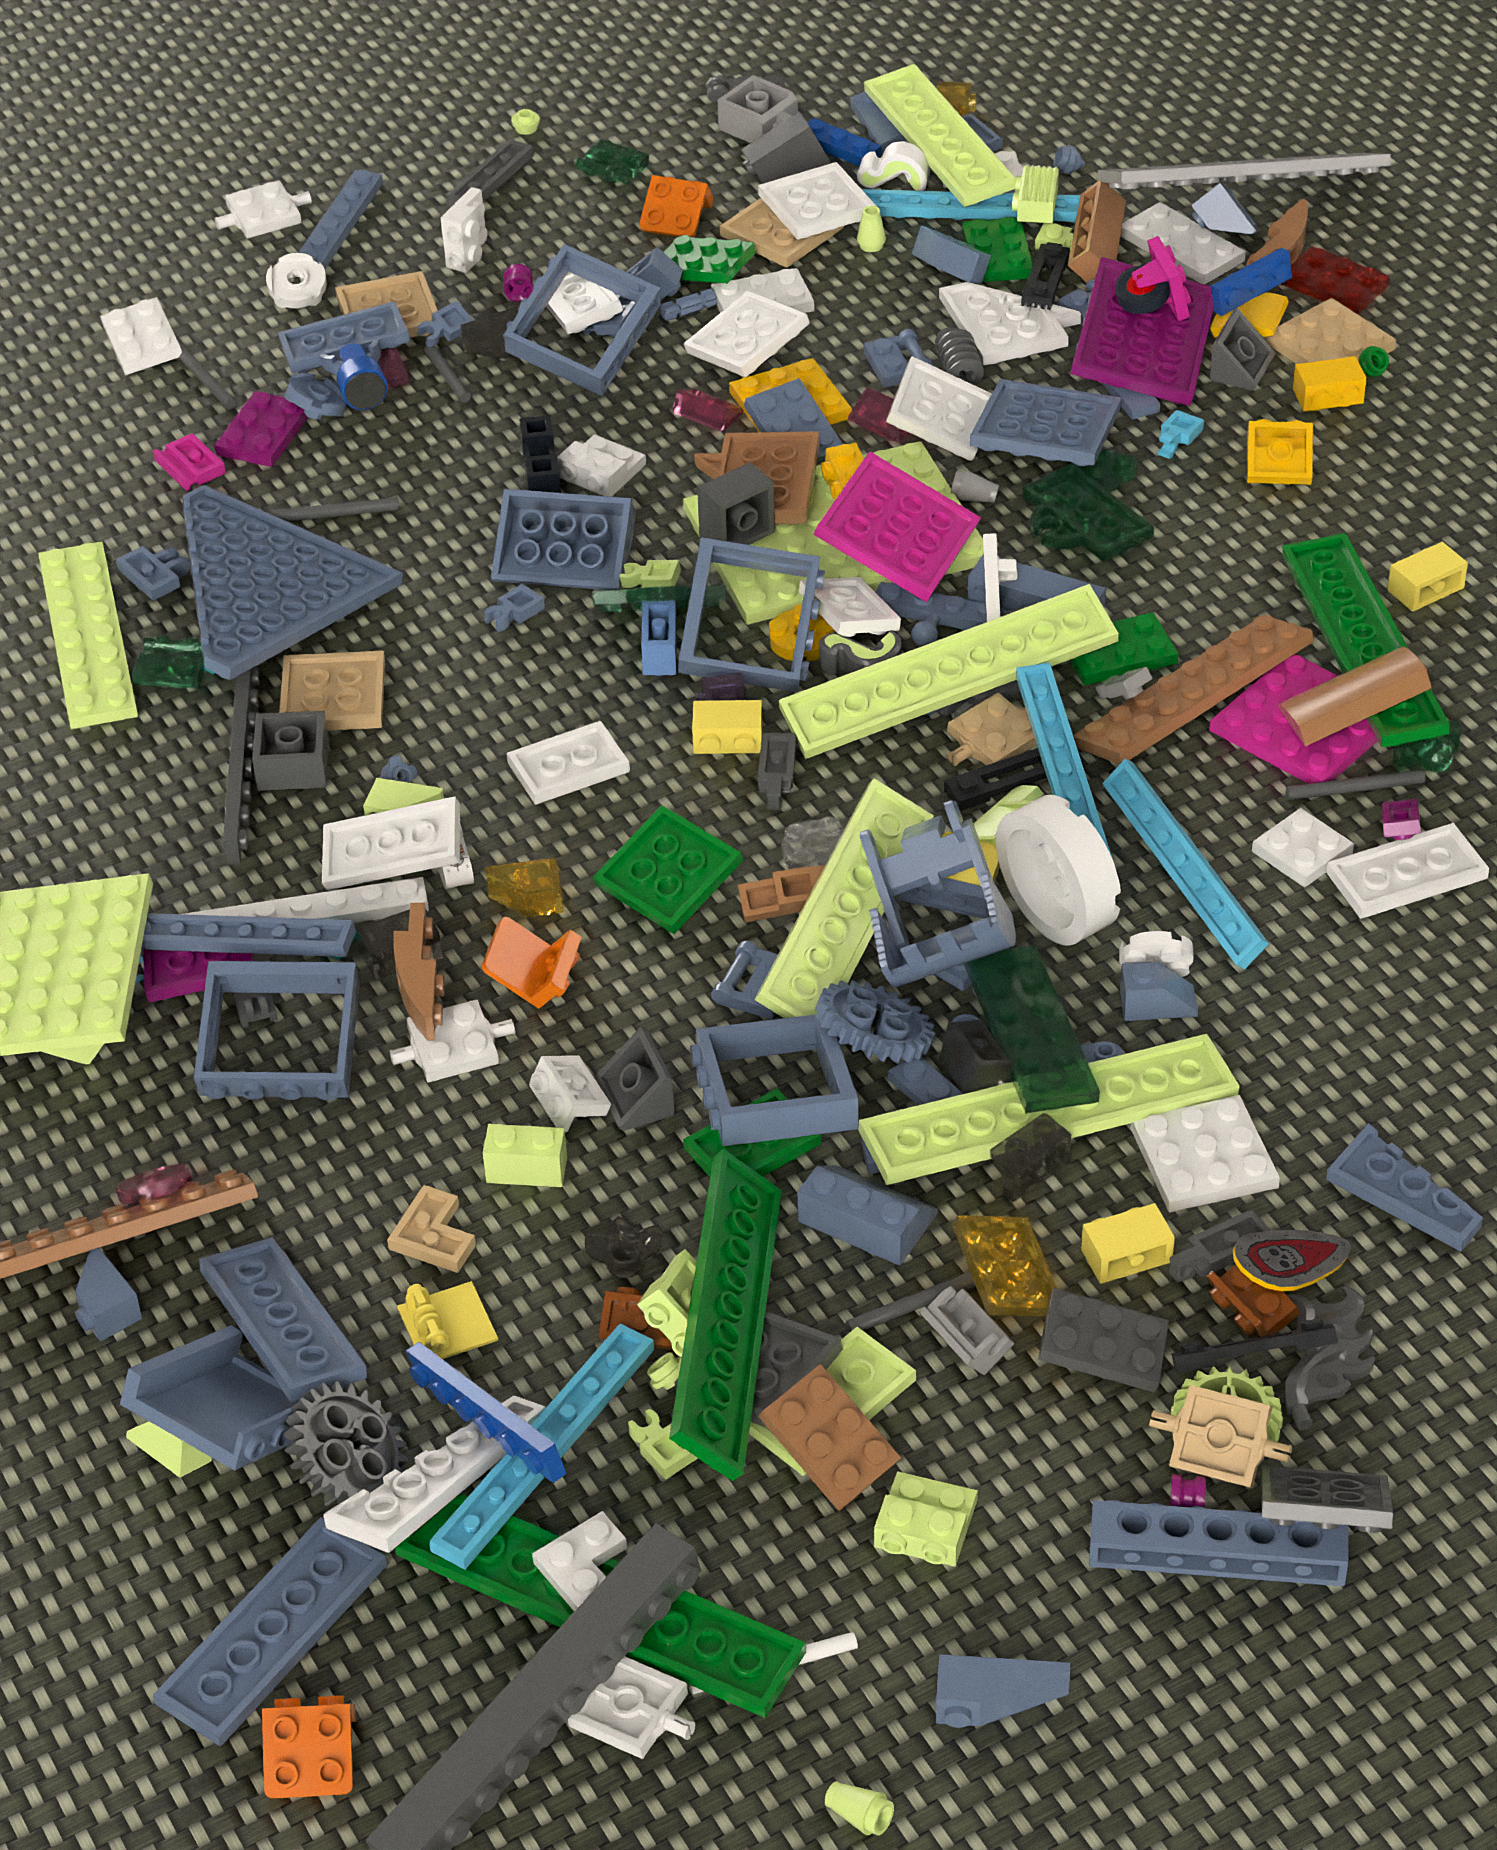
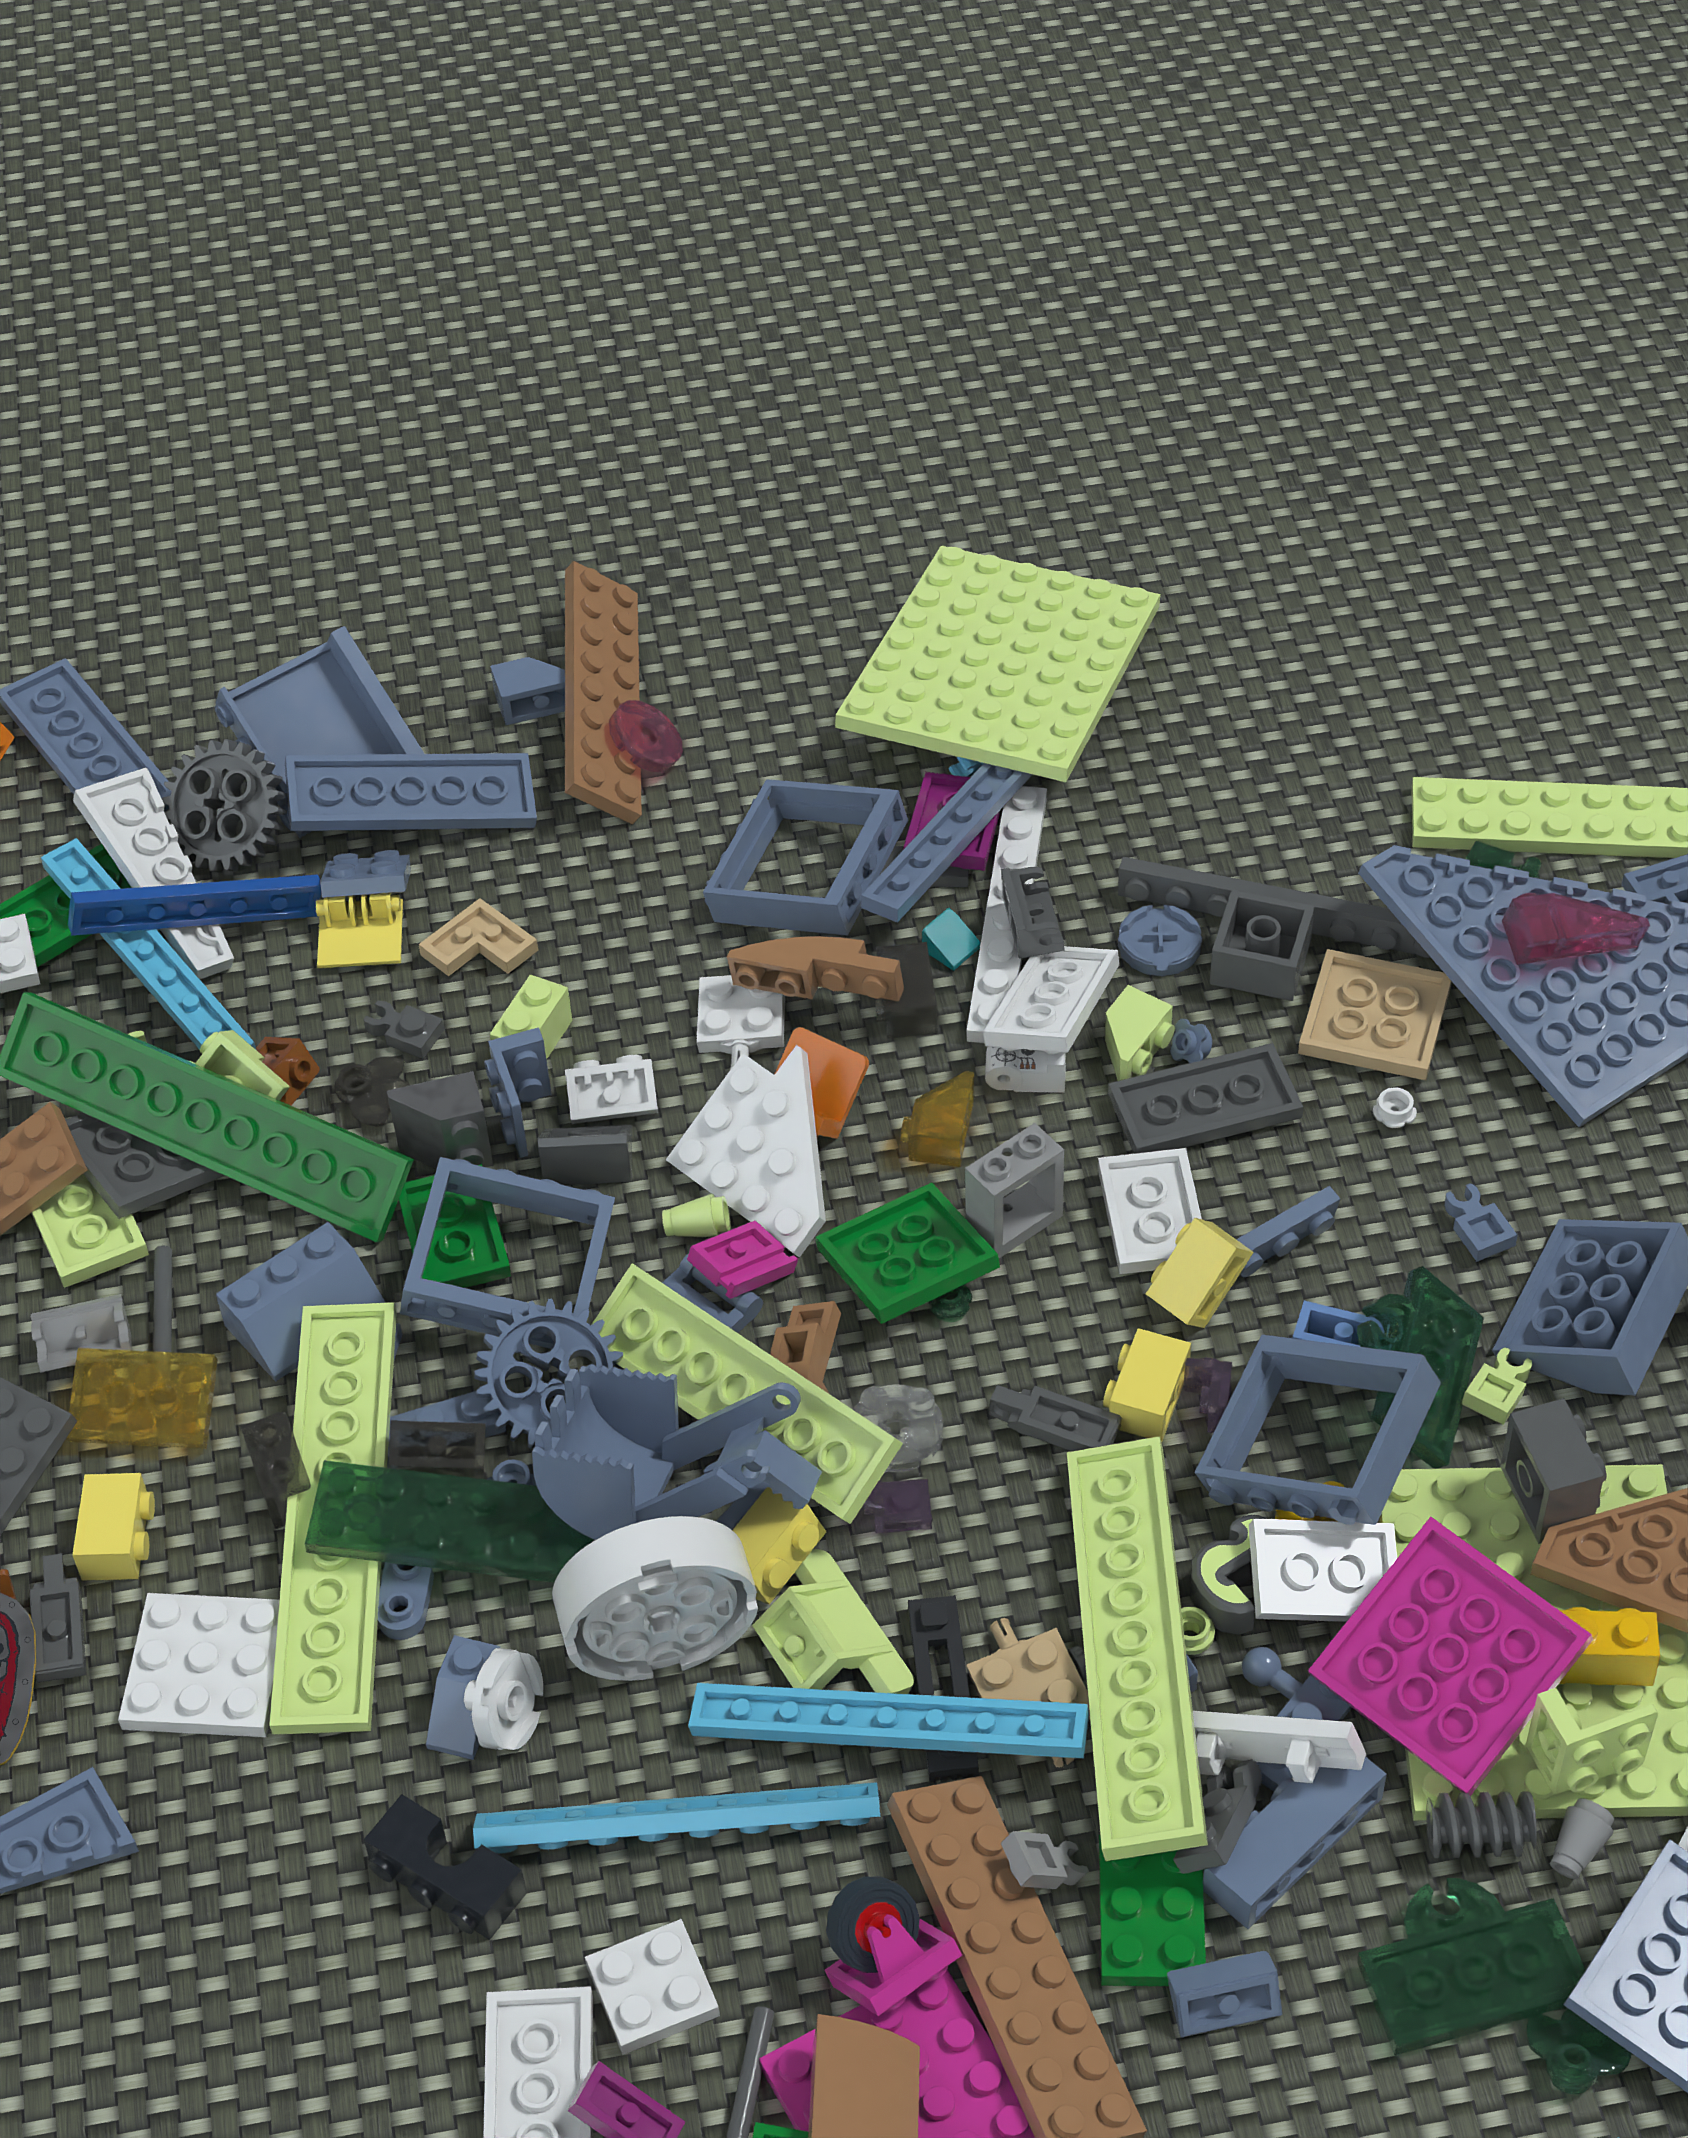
camera: 110 degrees right, 5 degrees up
none -> sand blue plate [320,850,411,898]
none -> dark grey plate [363,1001,445,1059]
none -> black arch [364,1794,527,1940]
none -> flat silver slope [387,1071,493,1169]
none -> sand blue bracket [484,1027,552,1158]
none -> yellowish green cone [662,1194,730,1237]
none -> white wing [666,1045,826,1257]
none -> dark pink plate [687,1220,798,1299]
none -> plate [825,1876,962,2016]
none -> light grey window [965,1123,1064,1258]
none -> dark grey hinge [1001,867,1065,959]
none -> dark grey plate [1108,1043,1303,1154]
none -> sand blue tile [1118,905,1202,976]
none -> light yellow brick [1146,1218,1254,1328]
none -> sand blue slope [1167,1951,1282,2037]
none -> sand blue plate [1236,1186,1340,1278]
none -> white plate [1373,1088,1417,1128]
none -> dark grey piece [1426,1791,1537,1858]
none -> clear pink slope [1502,893,1650,965]
none -> yellowish green bracket [1526,1688,1658,1795]

